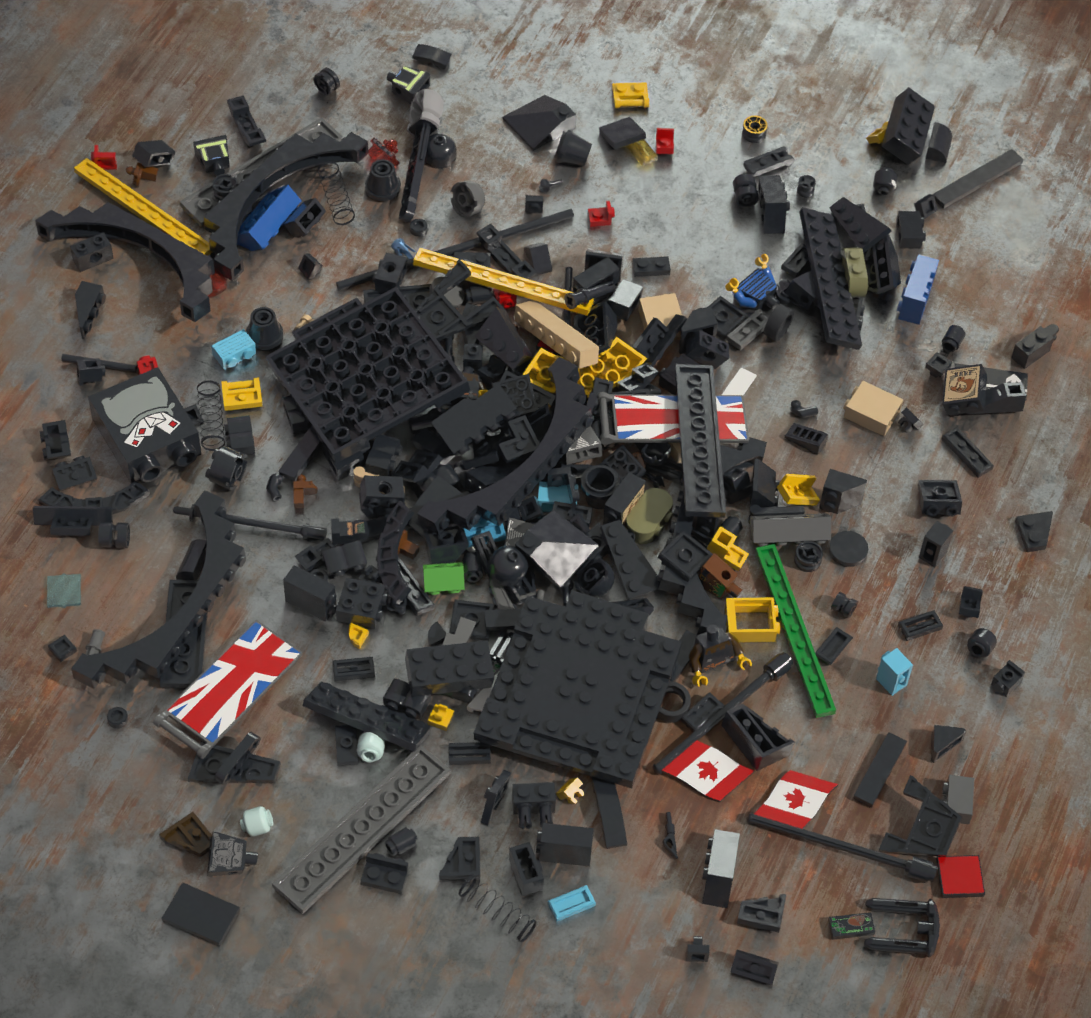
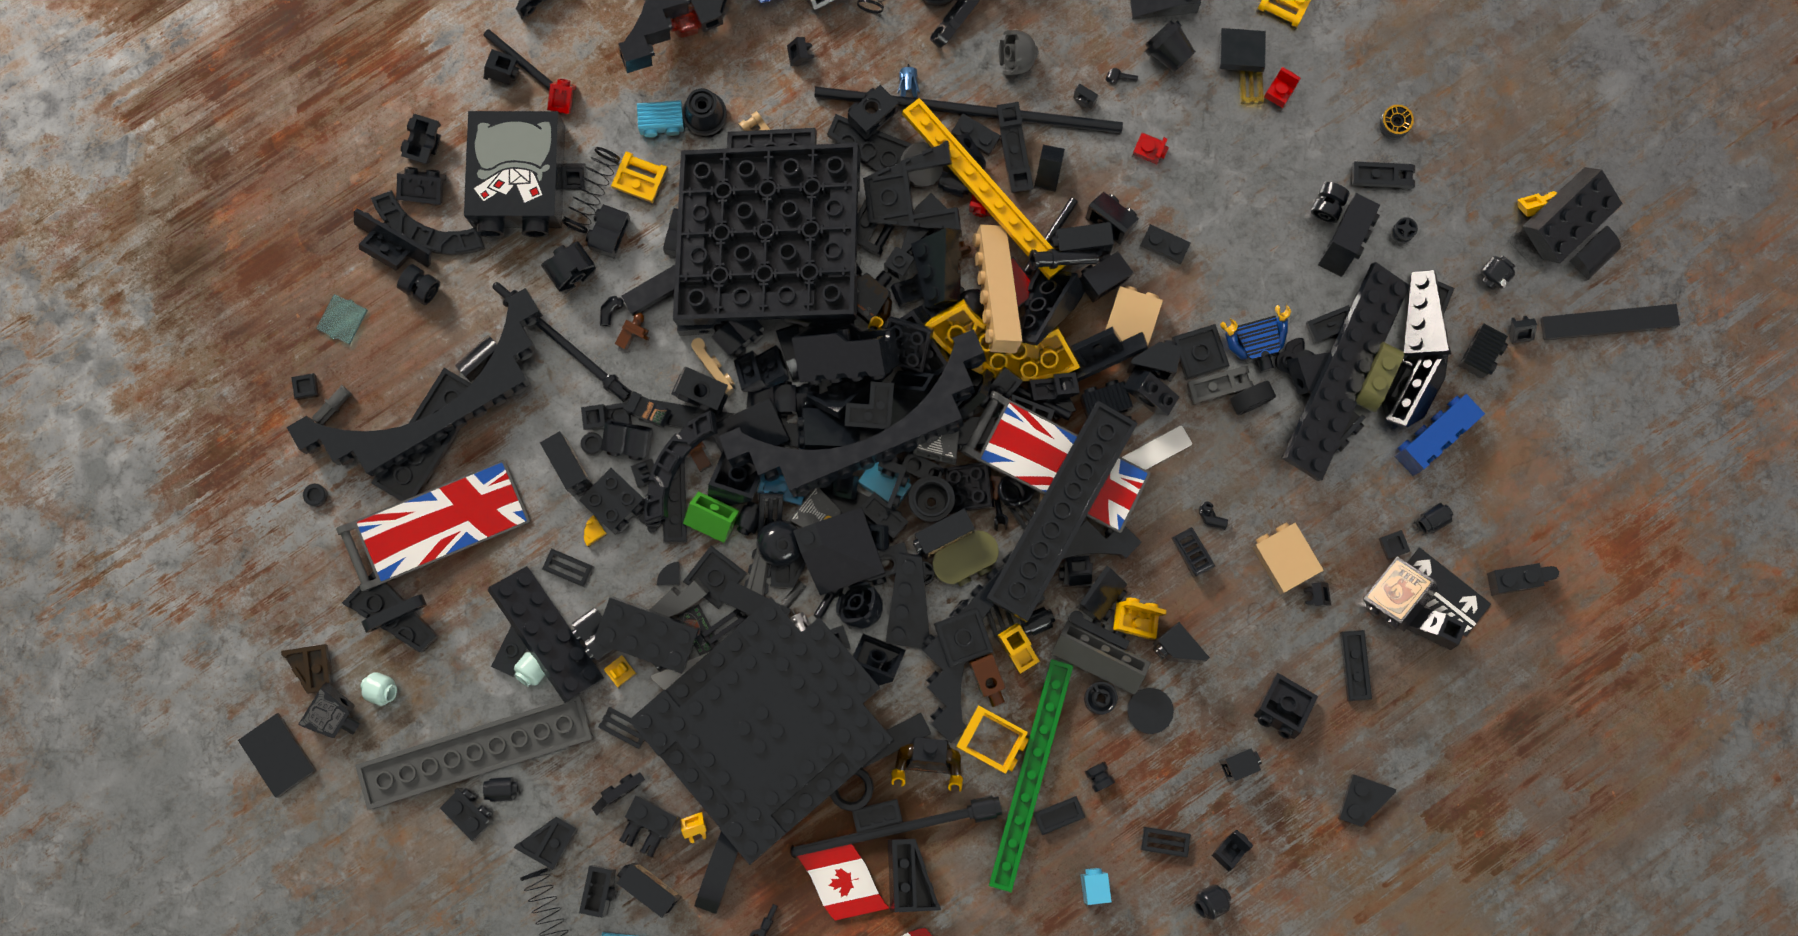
camera: 35 degrees right, 25 degrees up
black tile [410,219,428,237] -> none

